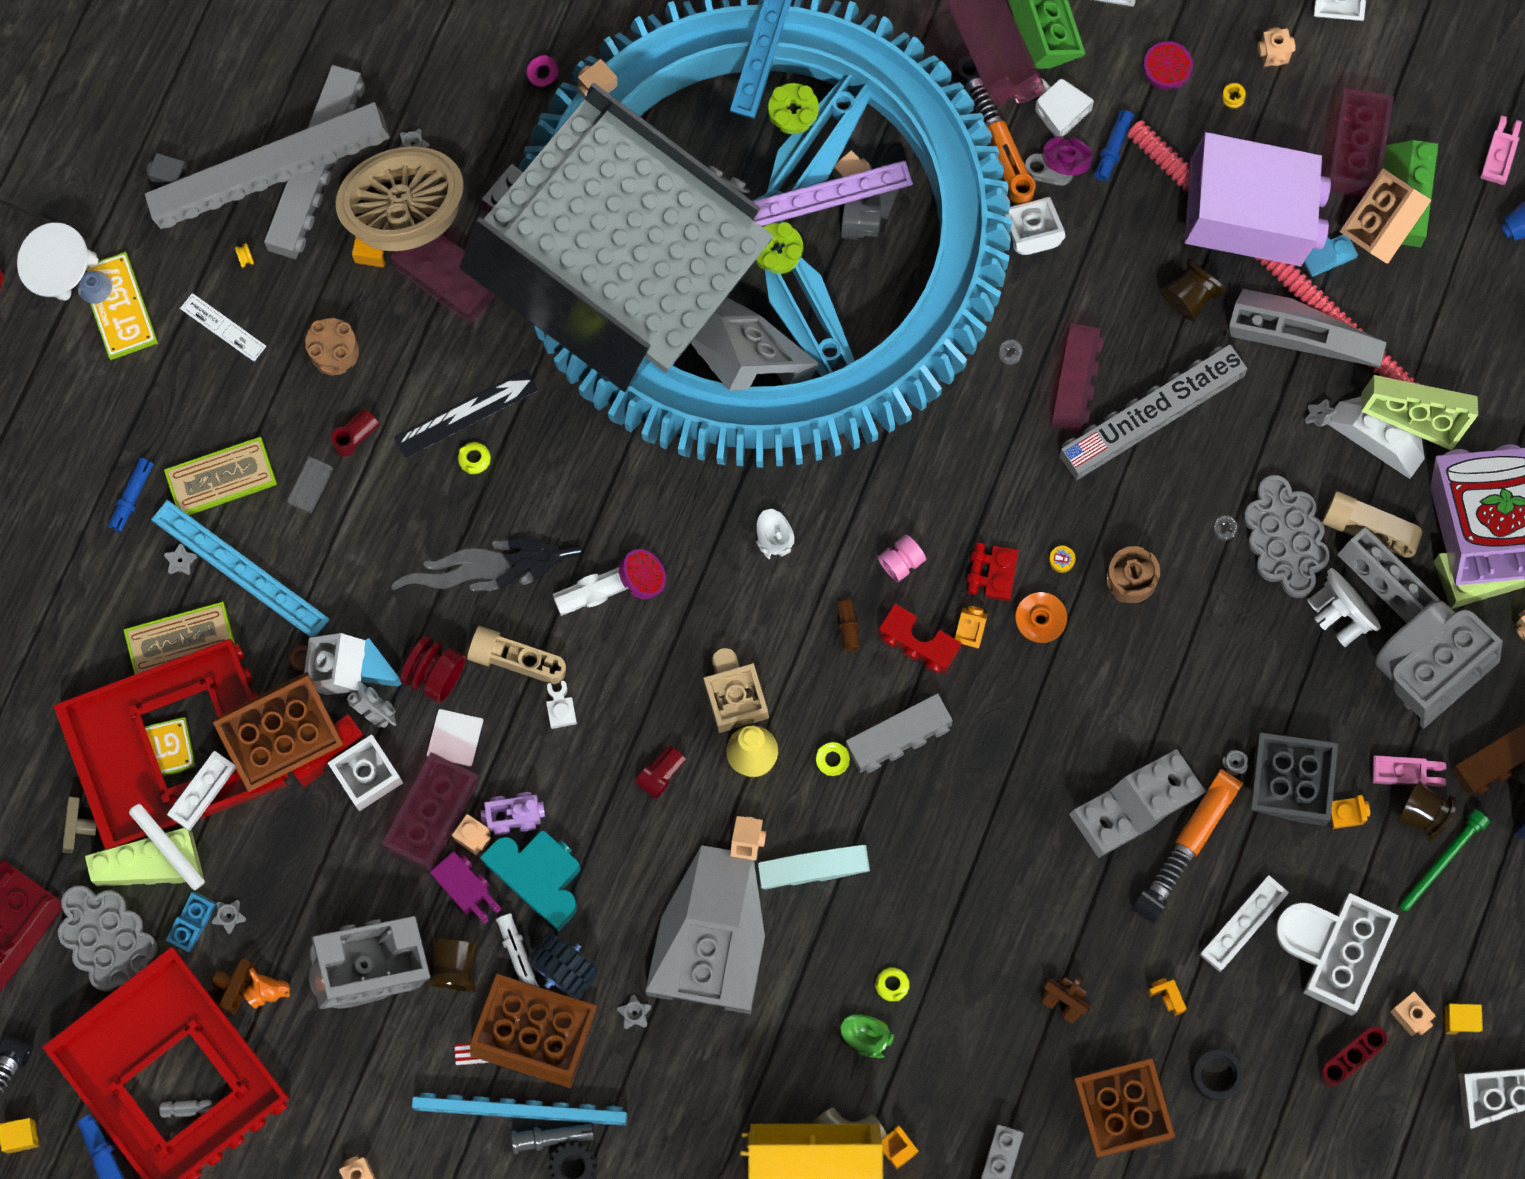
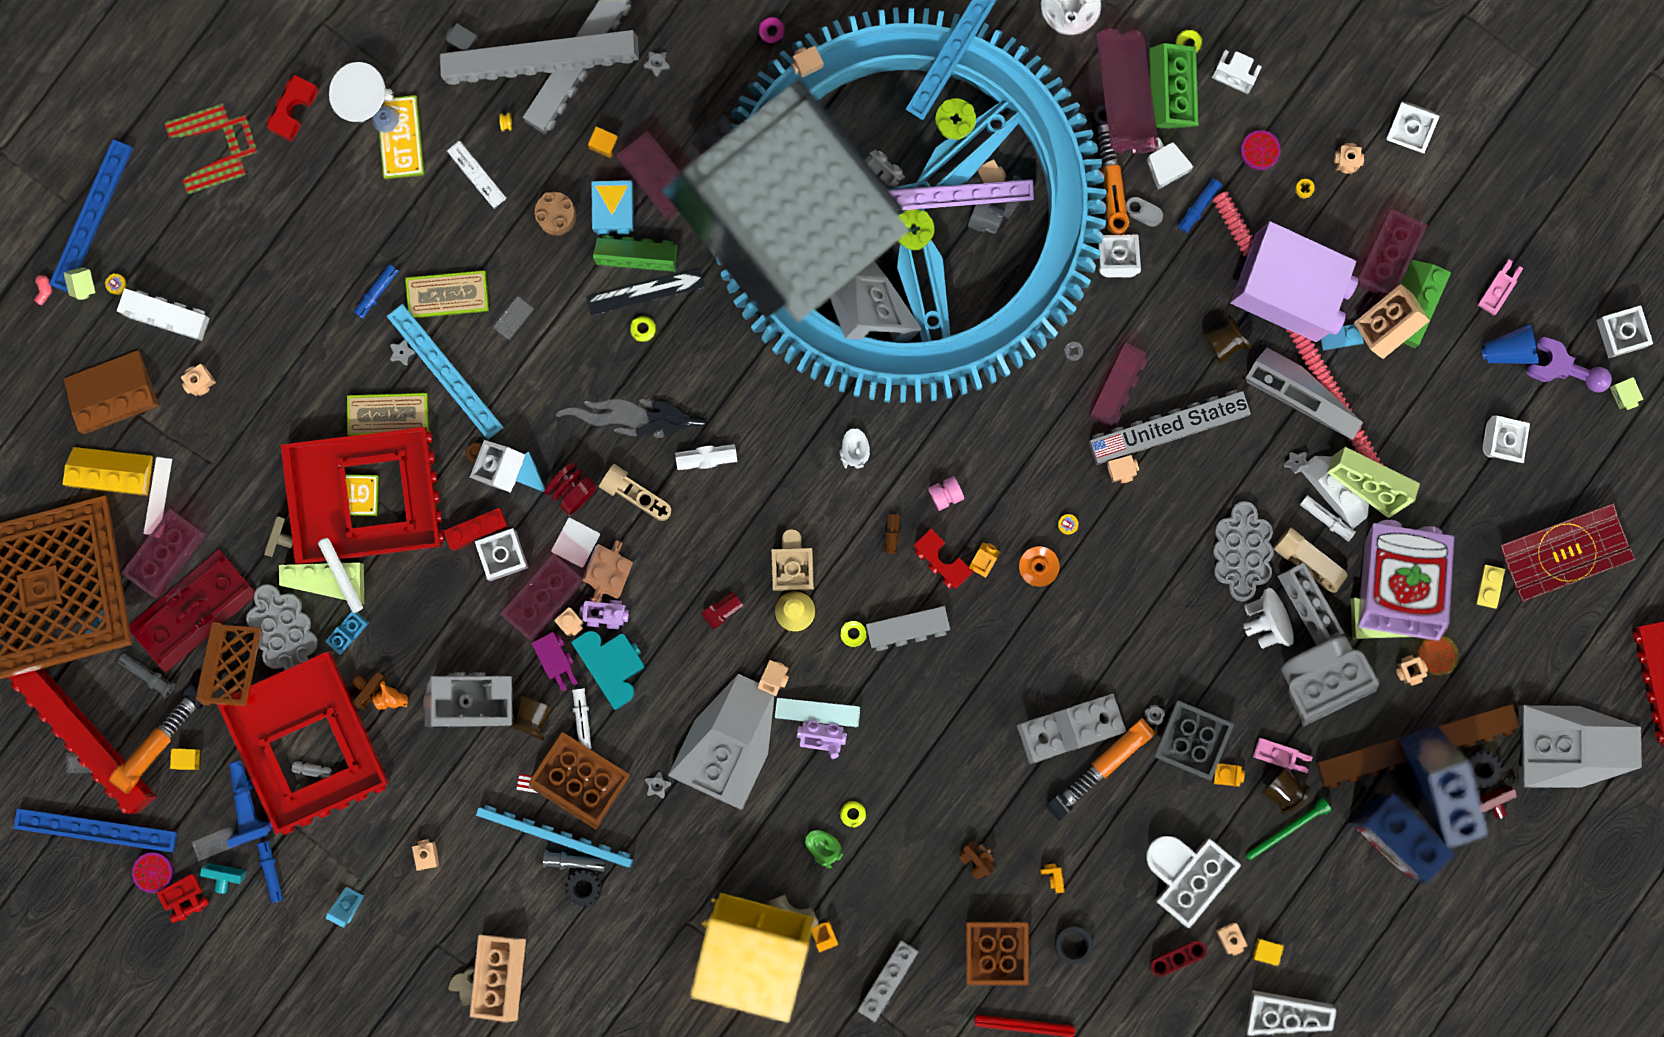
camera: 20 degrees right, 10 degrees up
white plate [167,751,236,831] -> none
light grey plate [212,900,246,934] -> none
dark orange slope [213,672,343,792] -> none
dark red piece [331,408,380,457] -> none
tan piece [336,147,463,251] -> none
light grey hinge [347,681,396,728] -> none
black wheel [527,933,599,999] -> none
white plate [546,681,577,729] -> none
tile [619,549,666,600] -> none
red plate [966,543,1018,601] -> none
magenta tile [1042,137,1092,175] -> none
medium nougat brick [1106,546,1160,603] -> none
white plate [1200,876,1289,972] -> none
clear bush [1214,516,1237,540] -> none
none -> dark orange fence [196,622,262,706]
none -> nougat plate [582,541,633,603]
none -> medium azure brick [592,181,634,235]
none -> bright green slope [593,235,678,272]
none -> lavender brick [797,720,847,759]
none -> light nougat brick [1107,455,1139,483]
none -> white pin [1300,495,1356,541]

